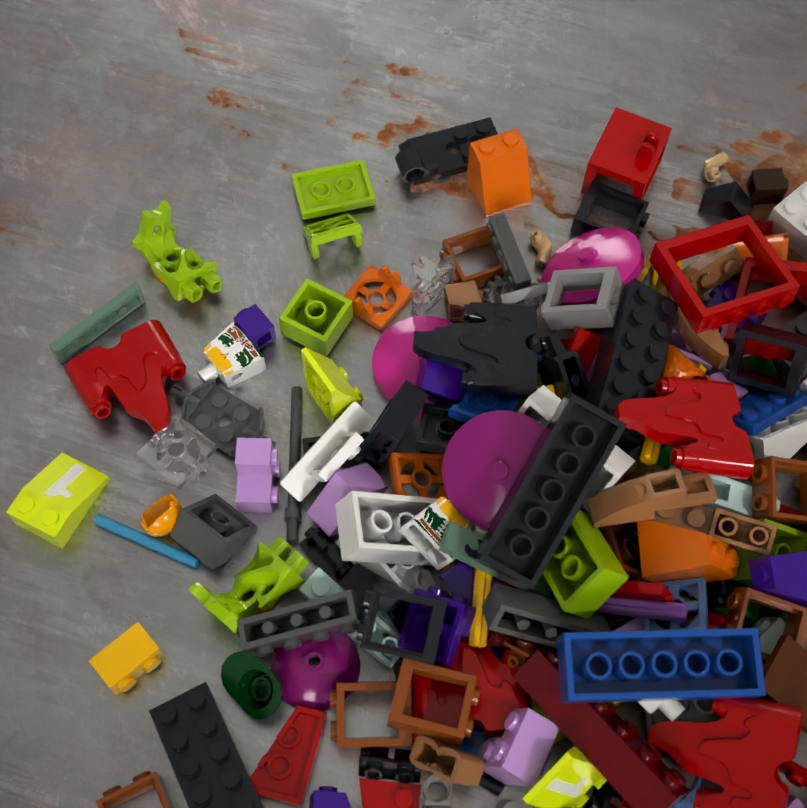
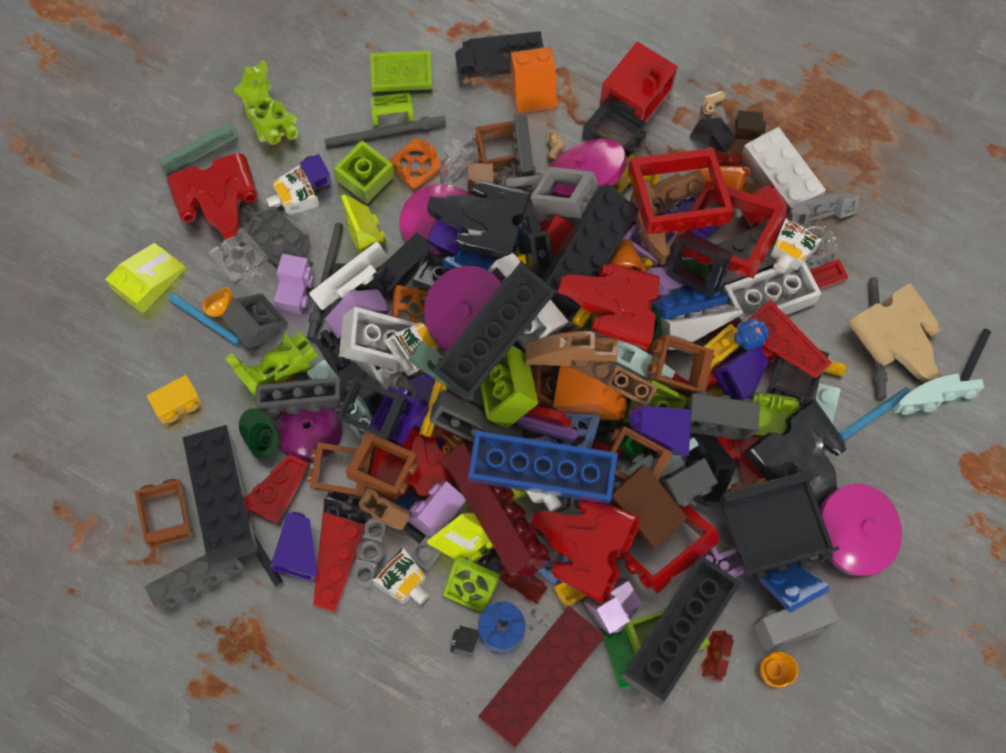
camera: 10 degrees right, 5 degrees up
none -> dark grey bar [324,115,446,147]

